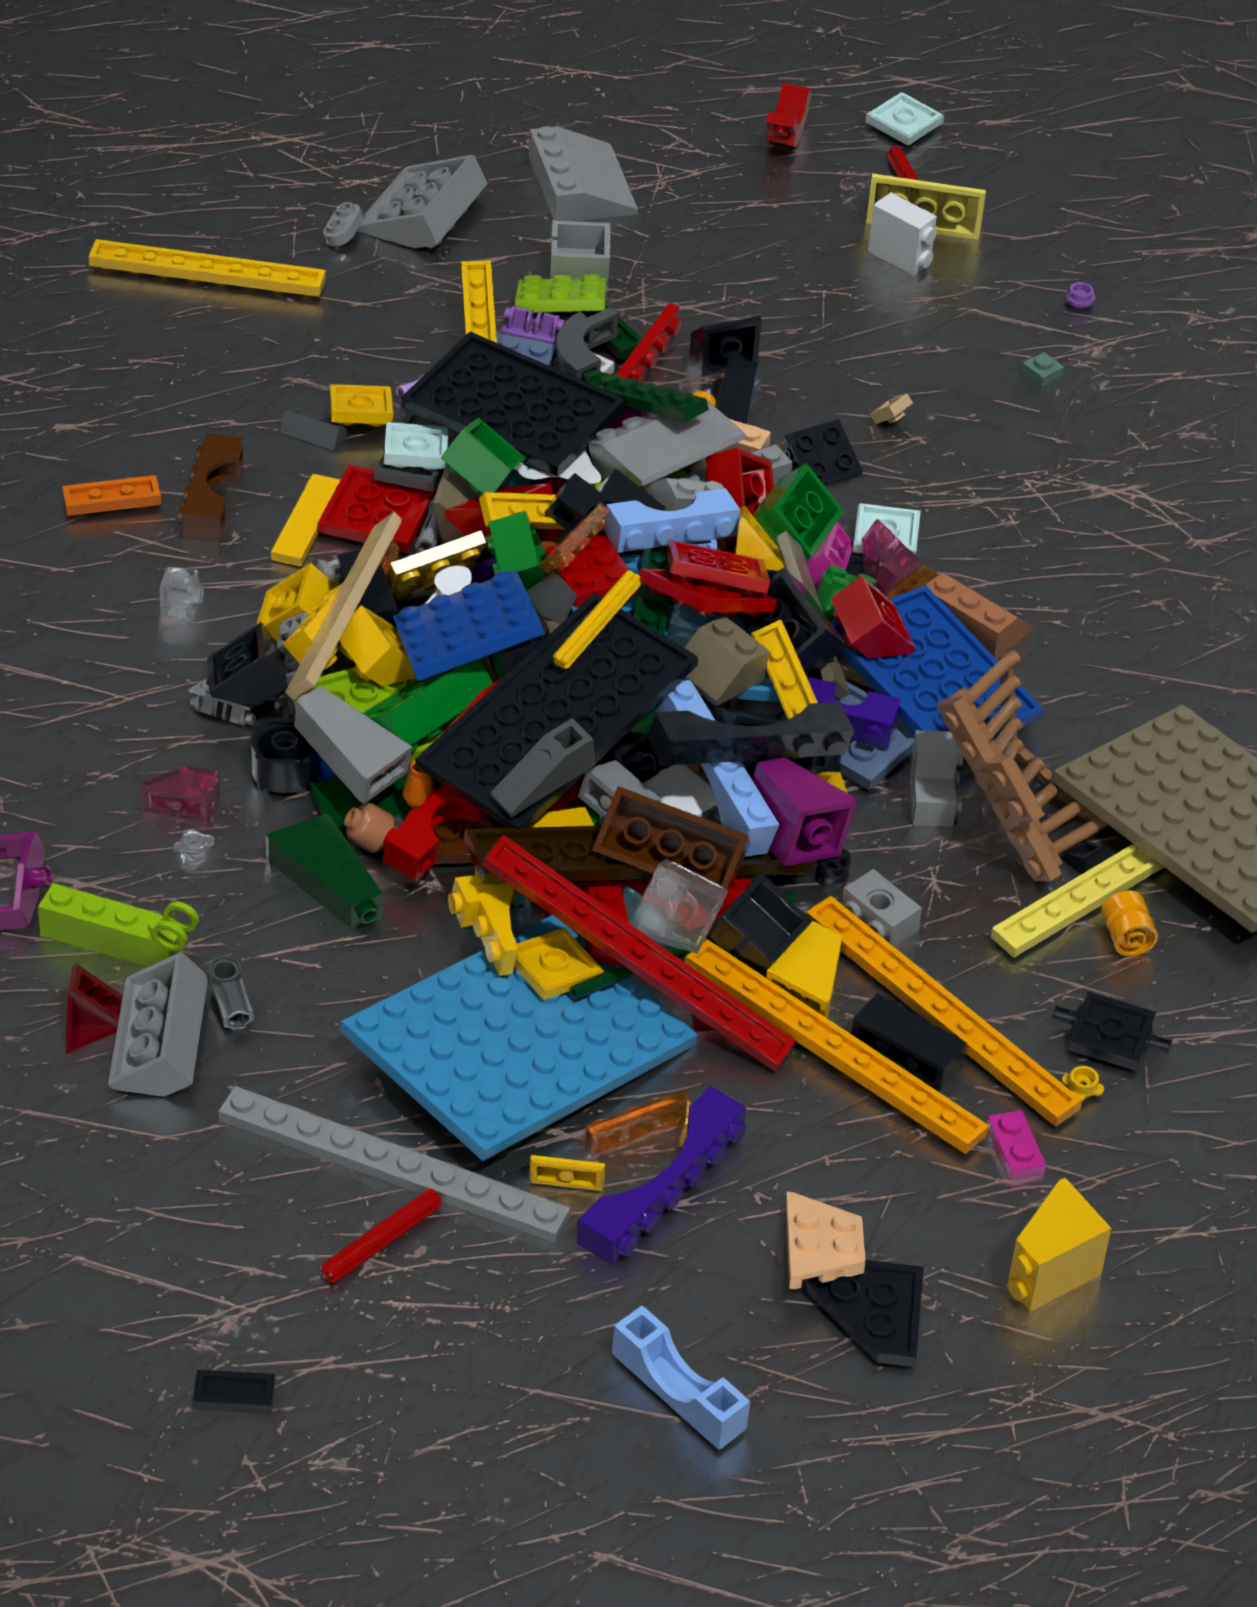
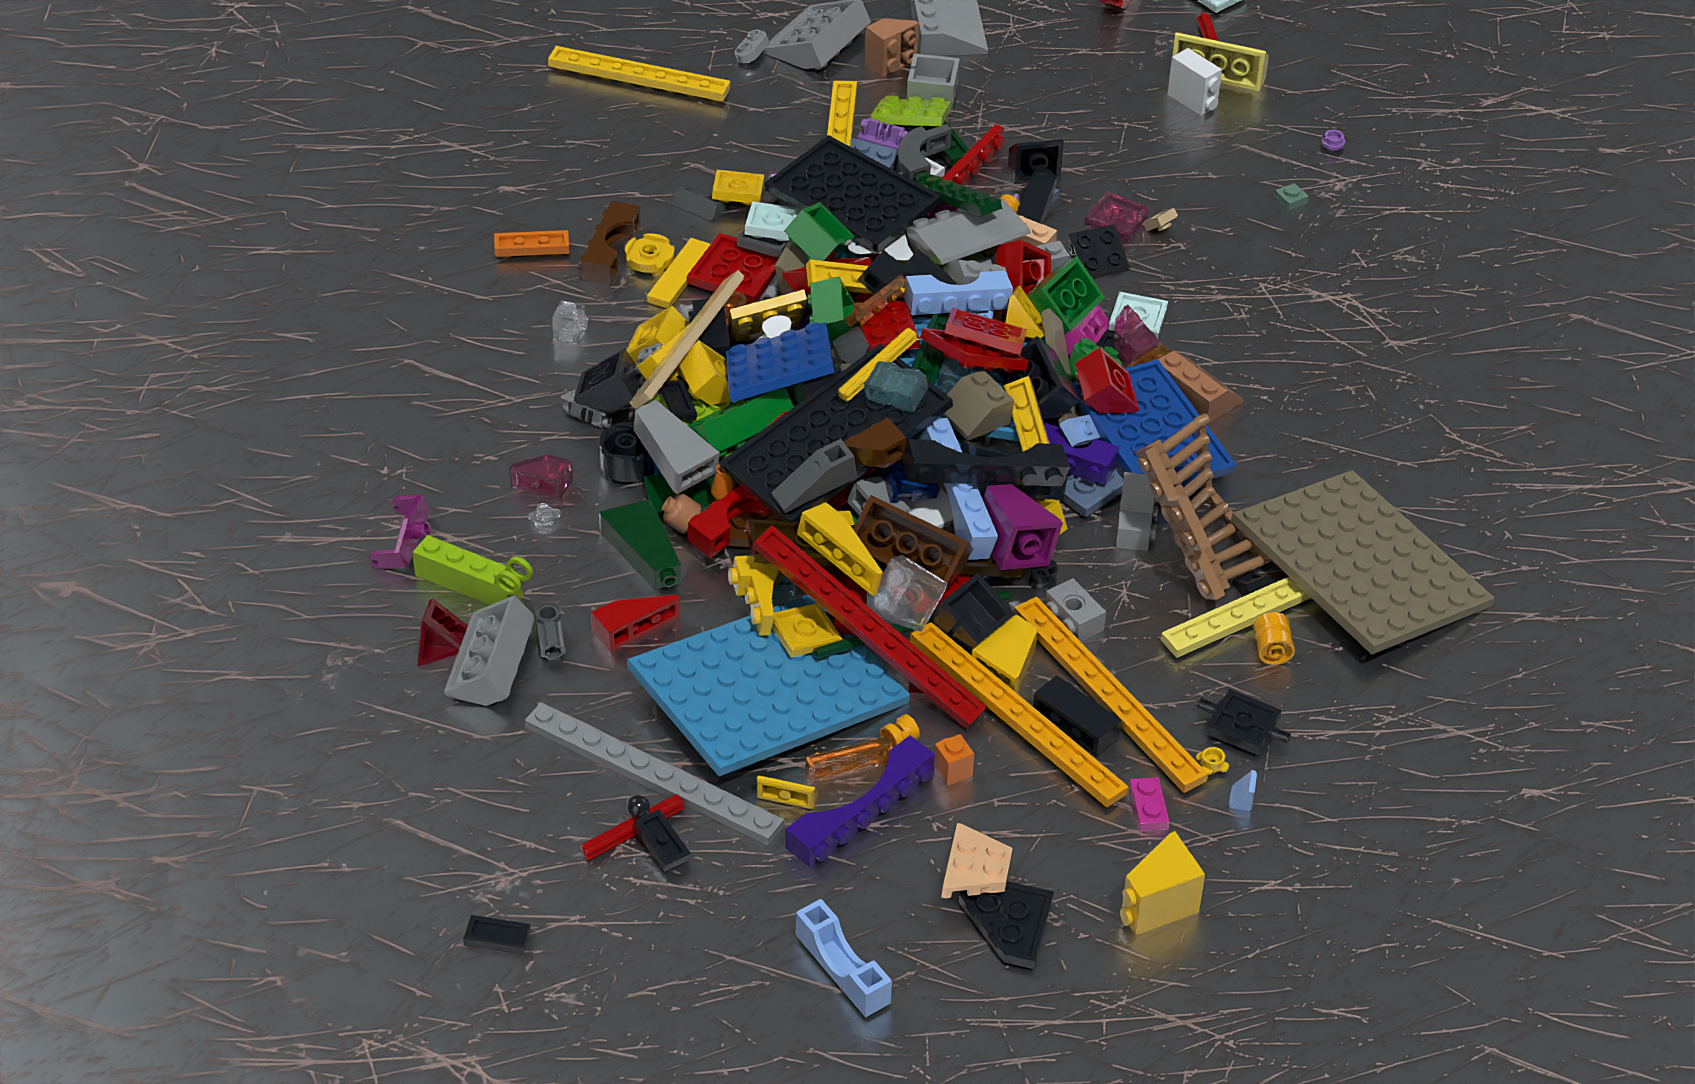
camera: 10 degrees right, 0 degrees up
none -> red slope [591,594,680,651]
none -> yellow plate [625,233,675,275]
none -> black plate [626,795,691,872]
none -> black tile [657,379,697,422]
none -> yellow slope [797,502,883,596]
none -> reddish brown slope [844,418,907,468]
none -> clear light blue brick [864,361,928,412]
none -> nougat slope [865,18,919,77]
none -> light orange wheel [880,714,920,750]
none -> clear blue wing [882,465,940,503]
none -> orange brick [934,734,974,786]
none -> light blue plate [1060,415,1101,447]
none -> clear pink plate [1084,192,1150,241]
none -> light blue slope [1229,770,1257,812]

